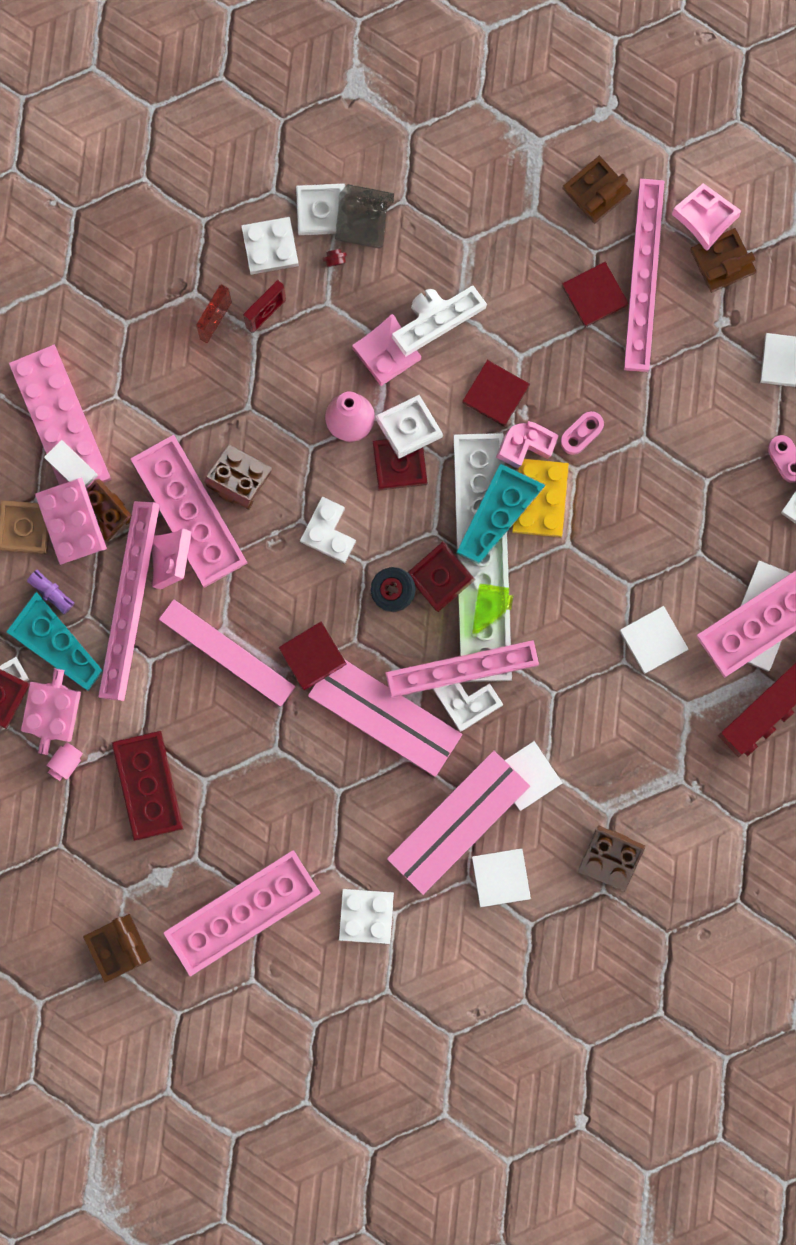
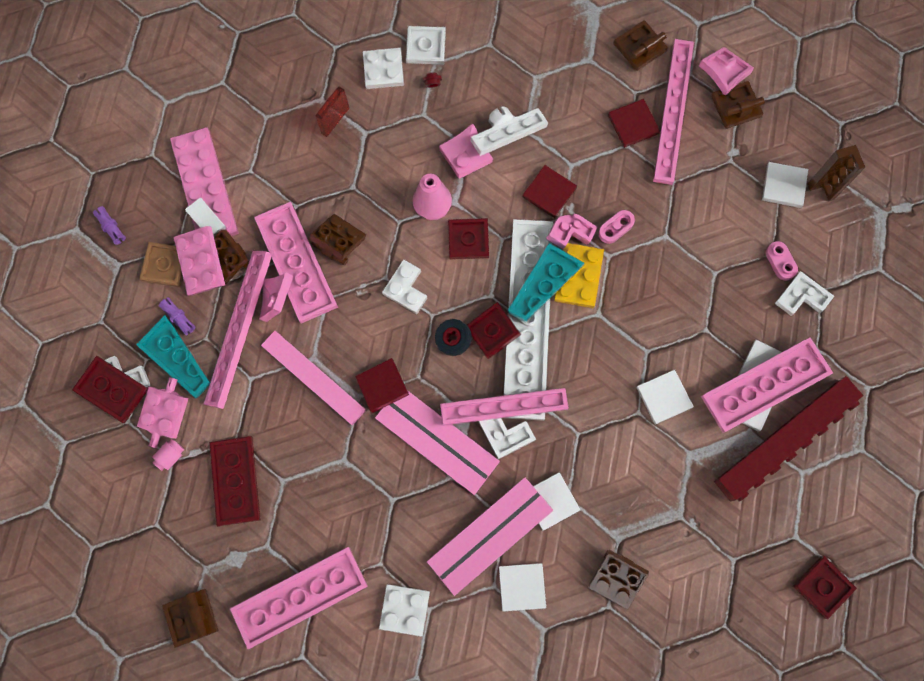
camera: 10 degrees right, 5 degrees down
dark red tile [243,280,286,333] -> none
clear smoke bracket [335,184,394,249] -> none
white tile [375,395,443,458] -> none
clear neon green slope [472,583,513,637] -> none

